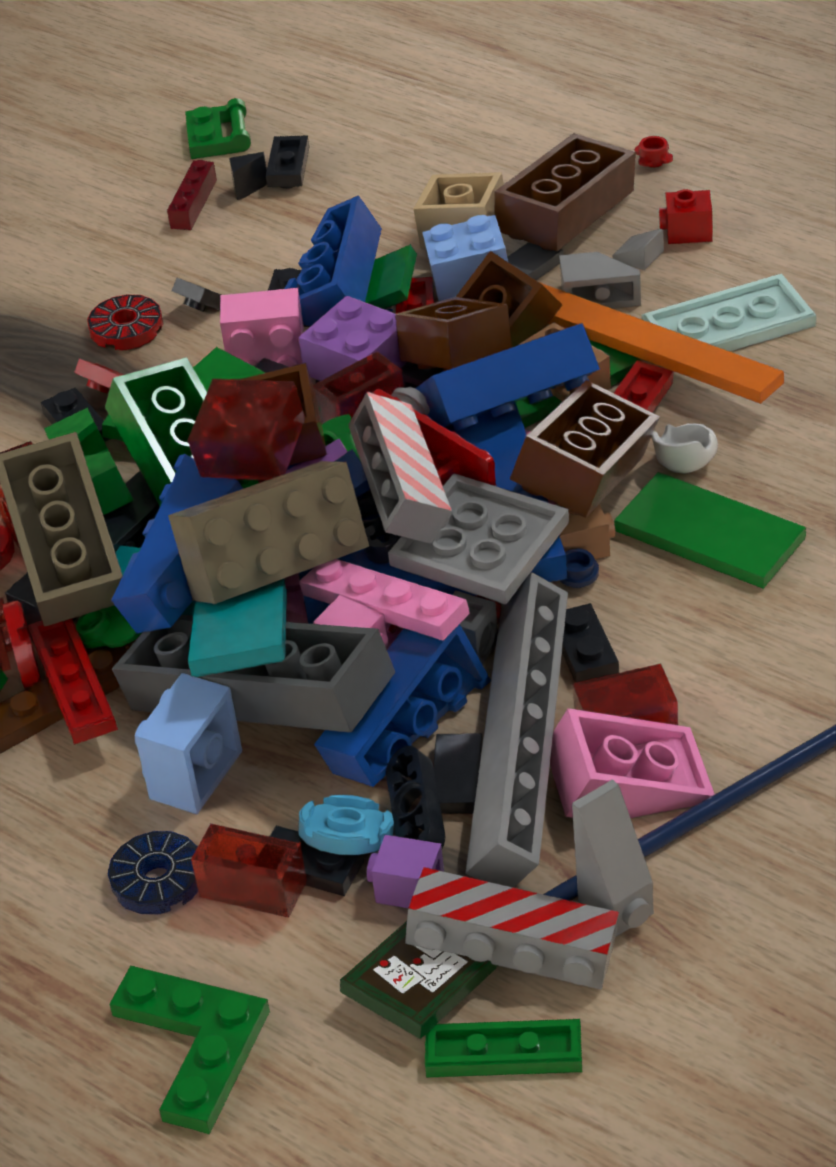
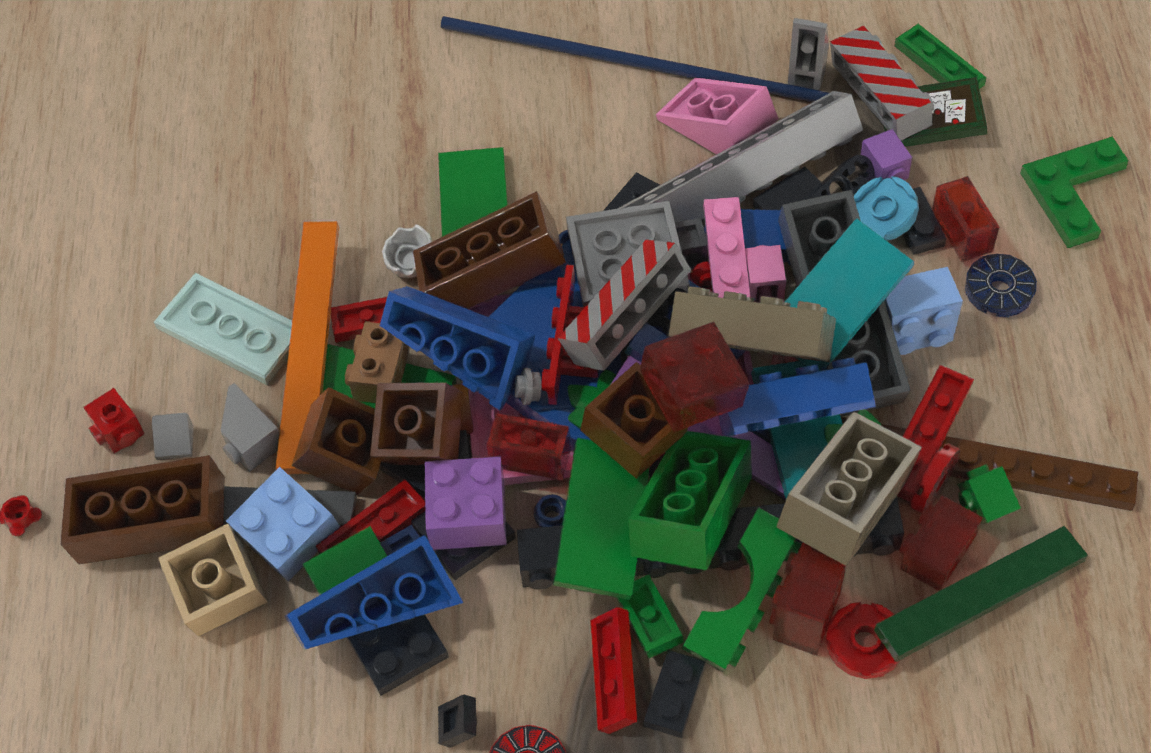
camera: 130 degrees left, 15 degrees up
bright pink brick [220,288,304,367] -> none
clear red brick [572,663,678,725] -> none

